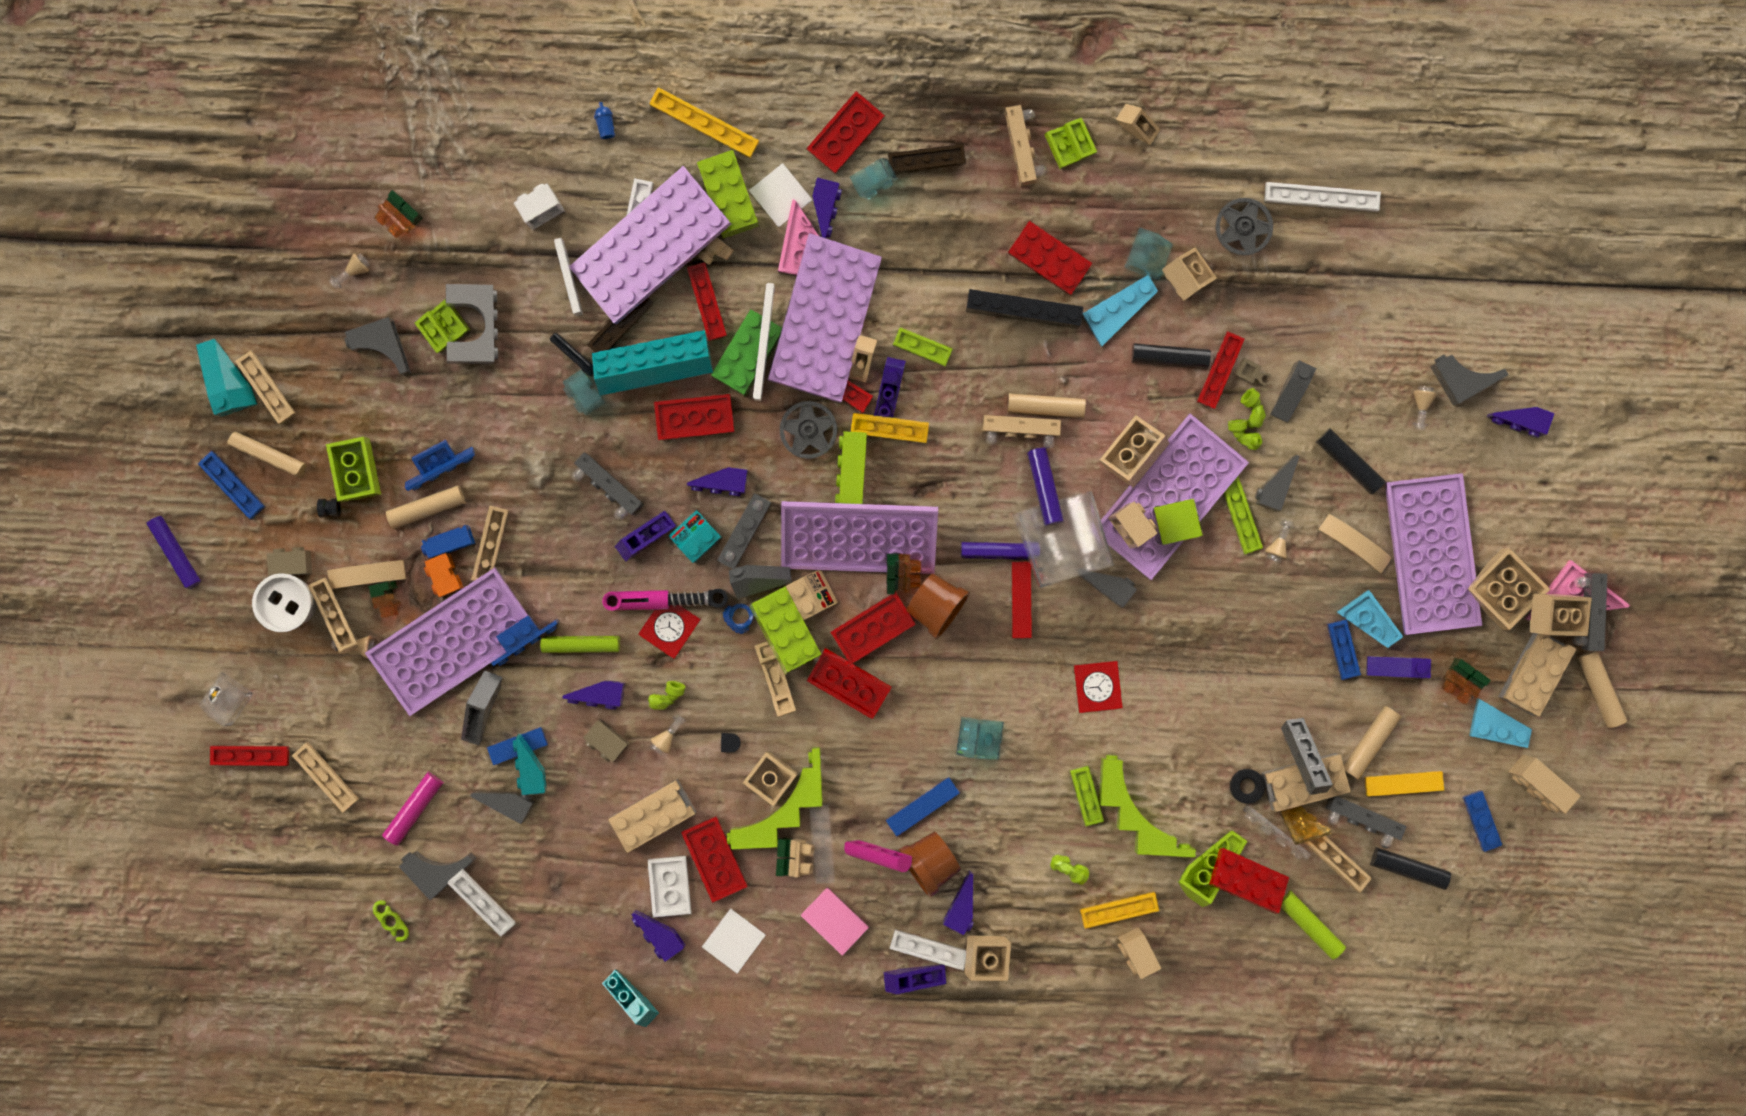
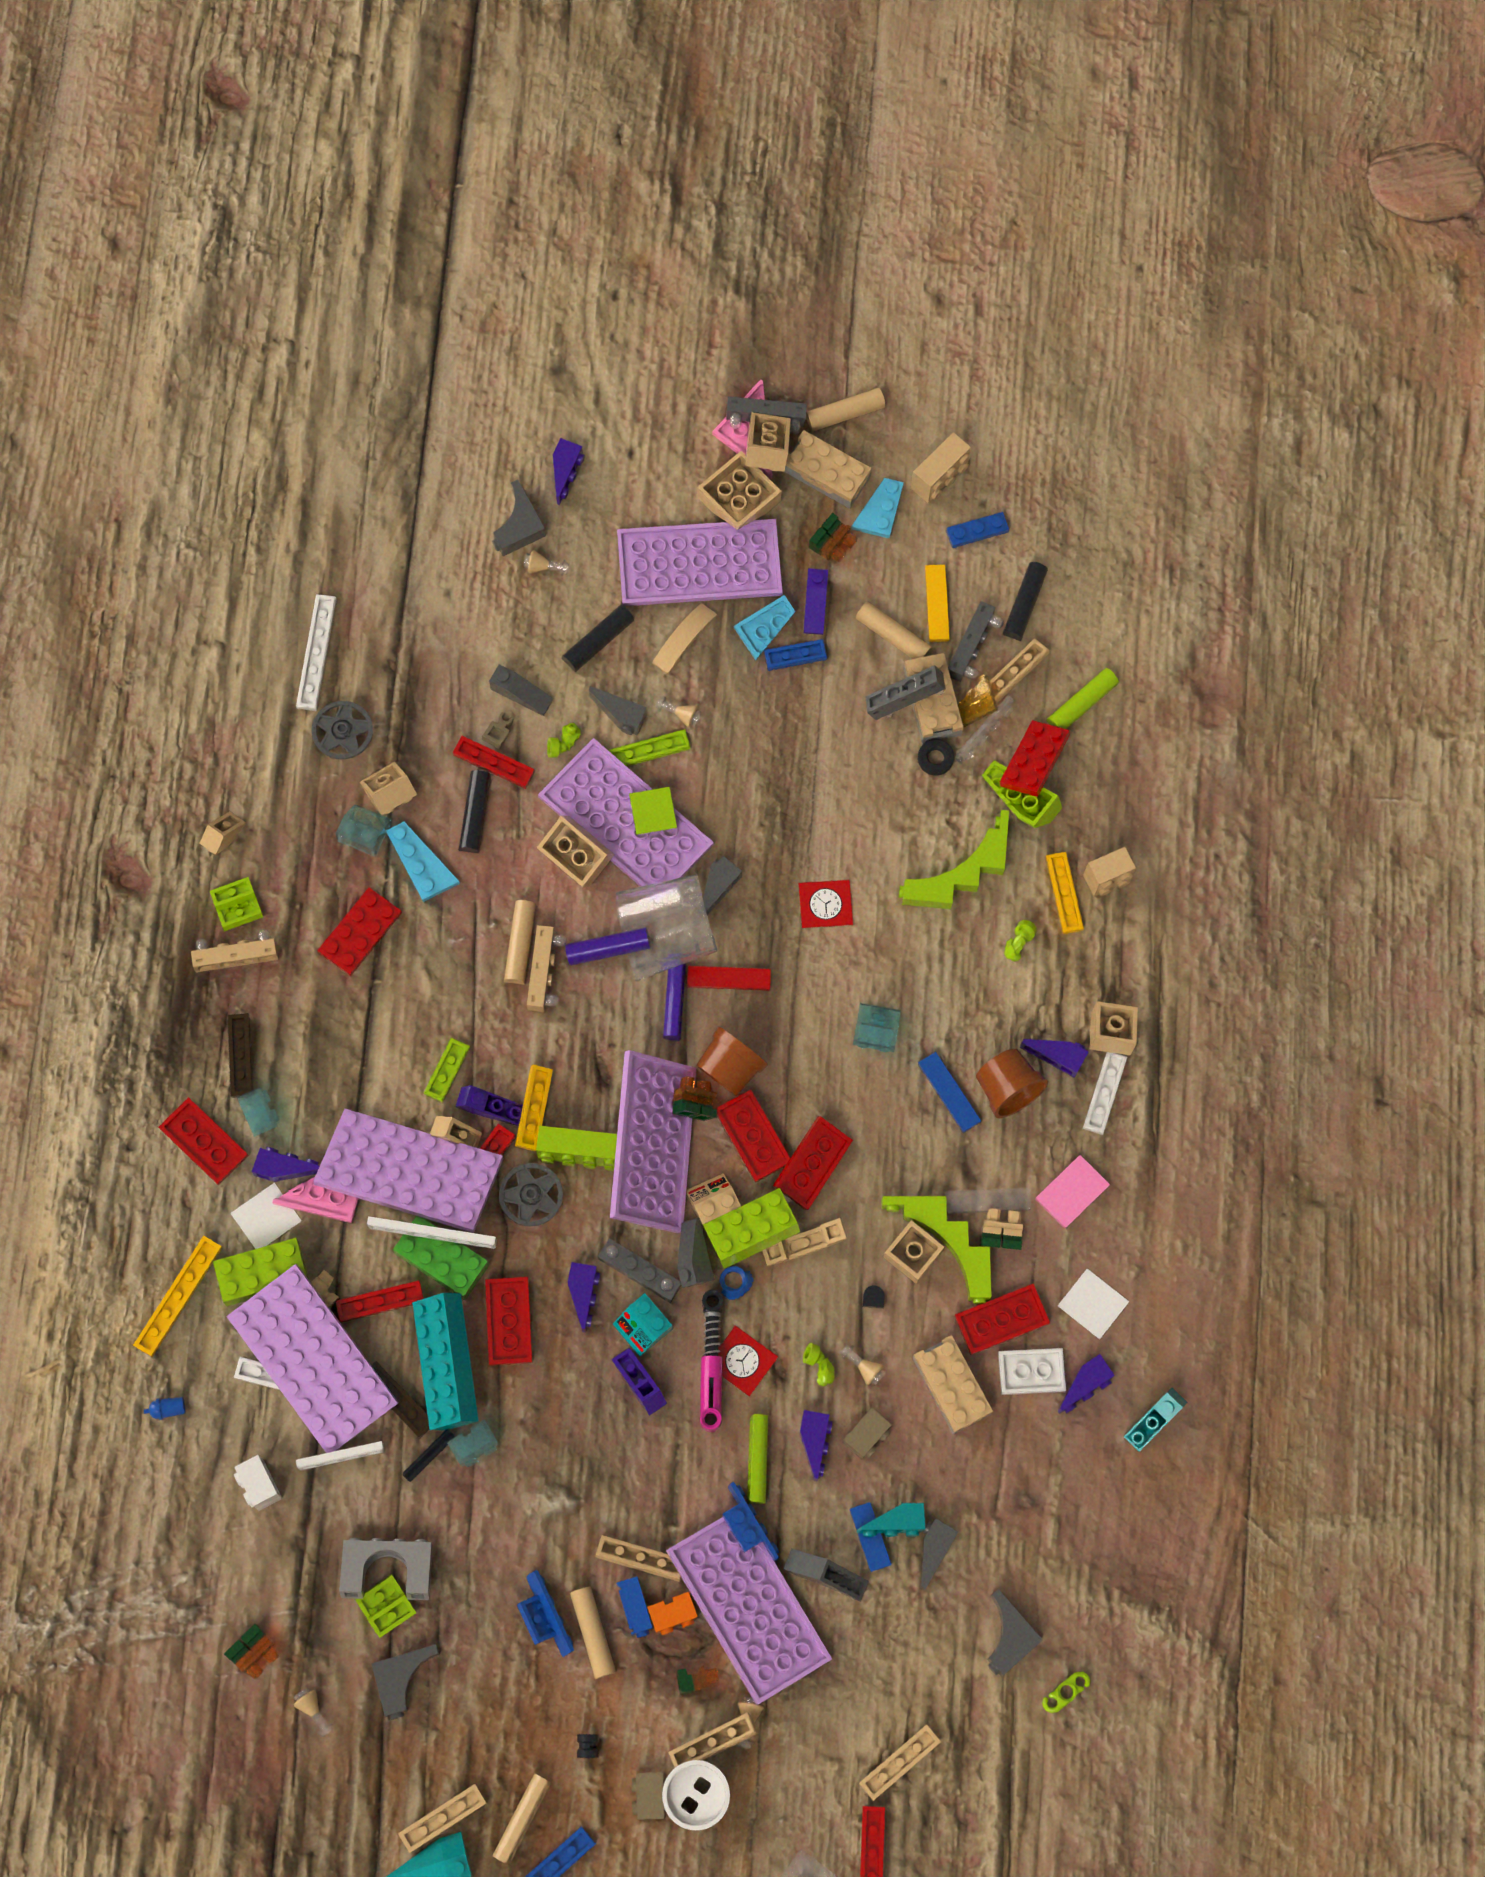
camera: 90 degrees left, 15 degrees down
lime brick [326,437,381,502] -> none
tan slope [327,560,406,589] -> none
dark pink brick [382,771,444,846] -> none
white tile [448,869,515,937] -> none
dark grey piece [572,452,644,520] -> none
dark pink brick [844,840,912,872] -> none
dark purple slope [883,964,947,994] -> none
black brick [965,289,1084,329] -> none
lime tile [1070,766,1104,827] -> none
tan brick [1108,501,1157,549] -> none
lime arm [1240,388,1266,428] -> none

